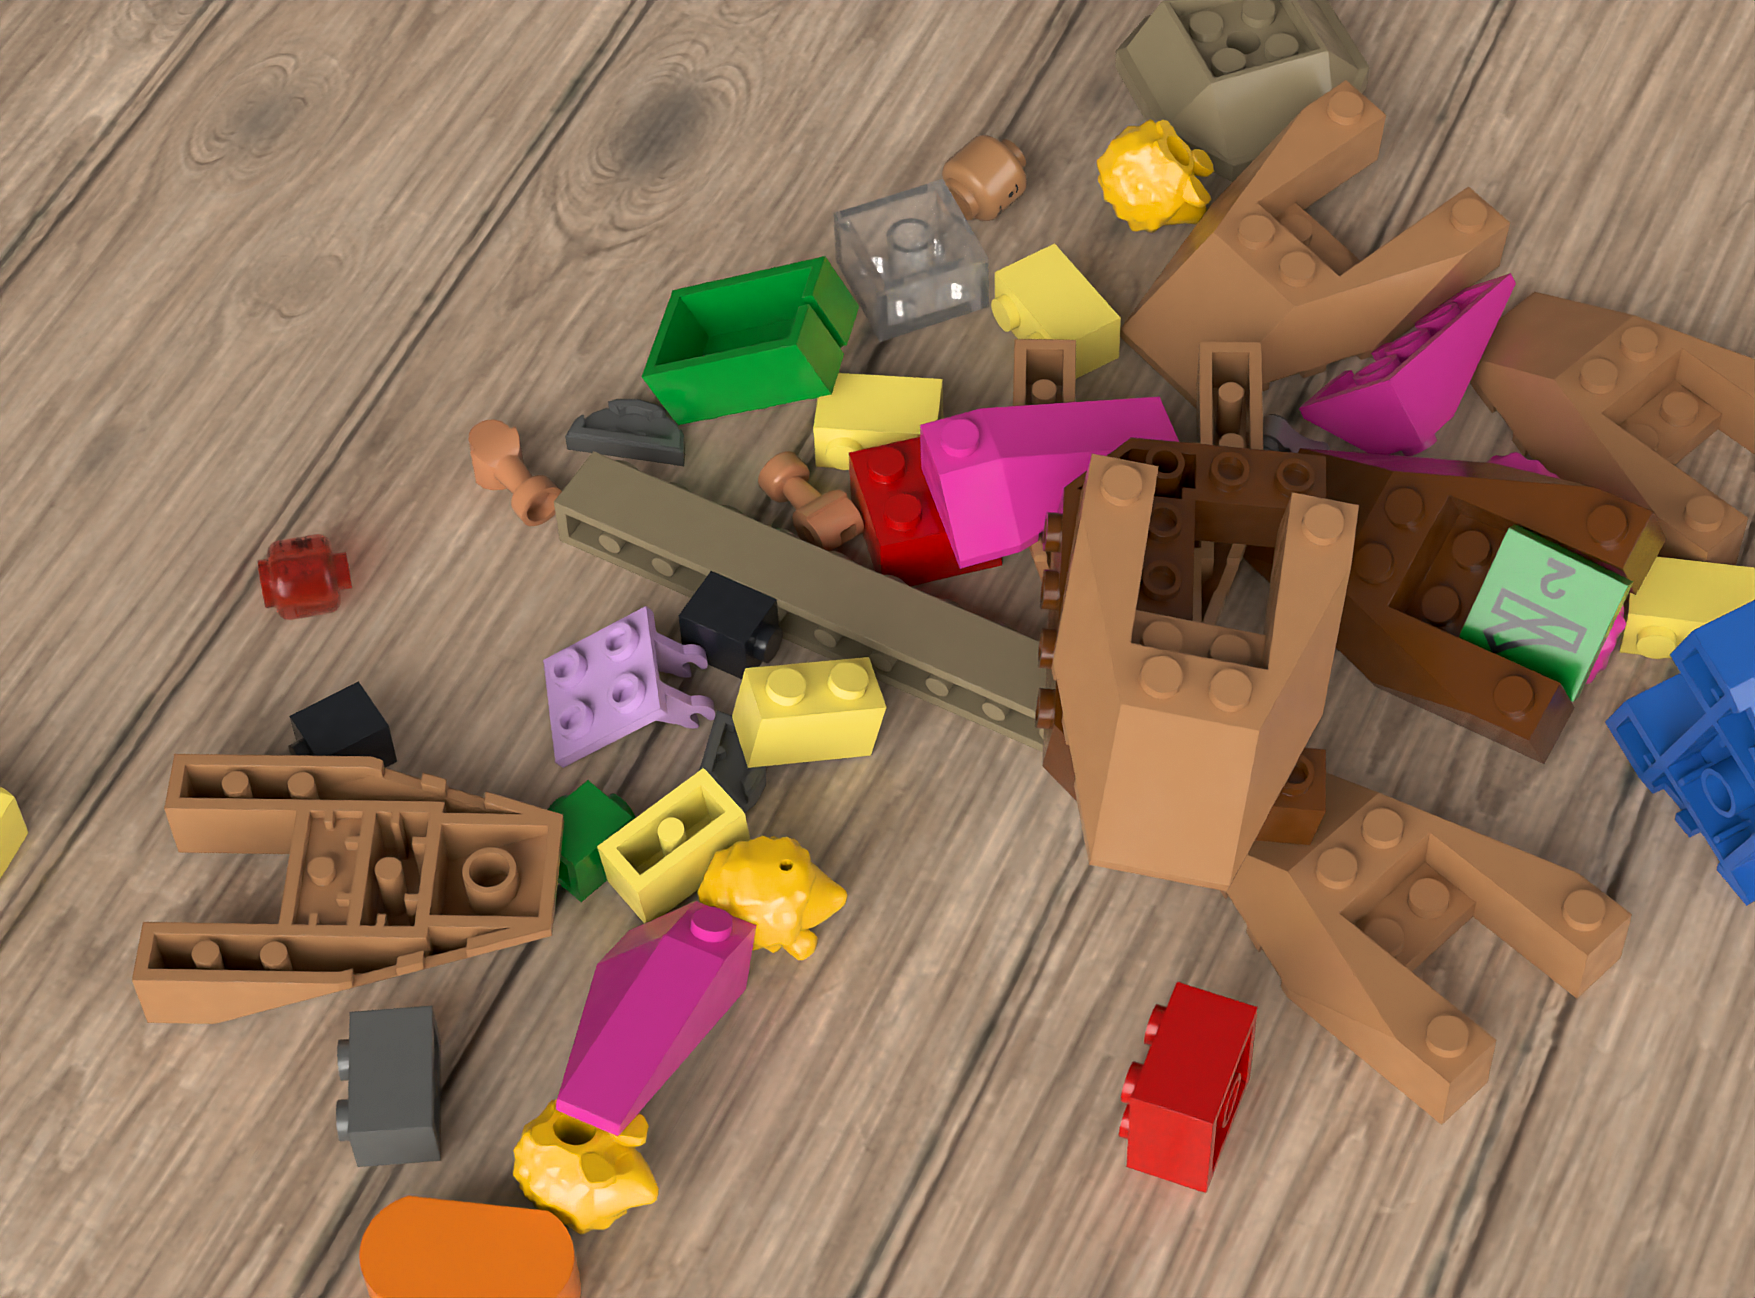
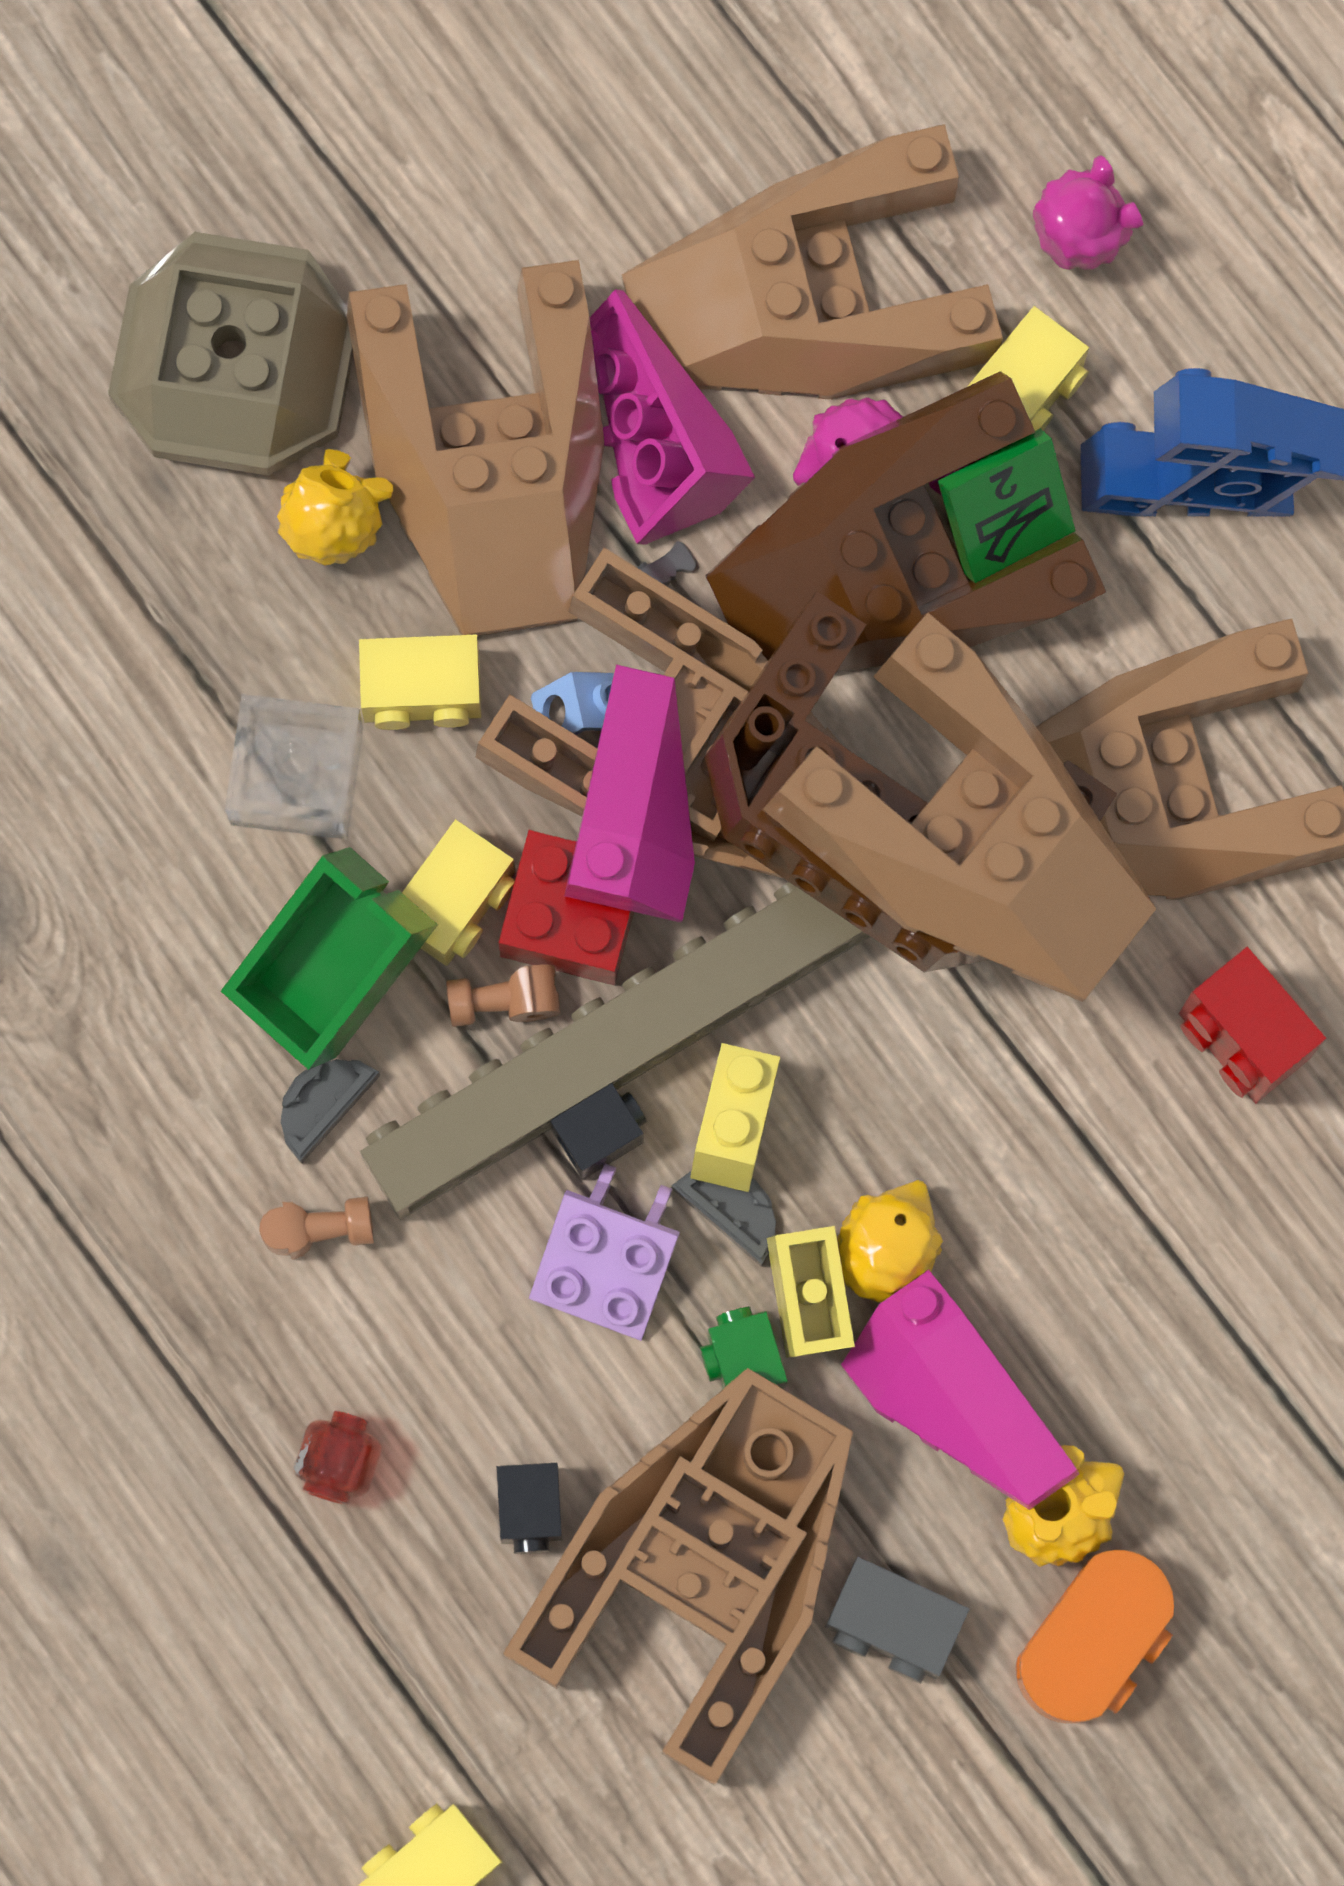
camera: 65 degrees left, 25 degrees up
medium nougat head [940,135,1027,221] -> none

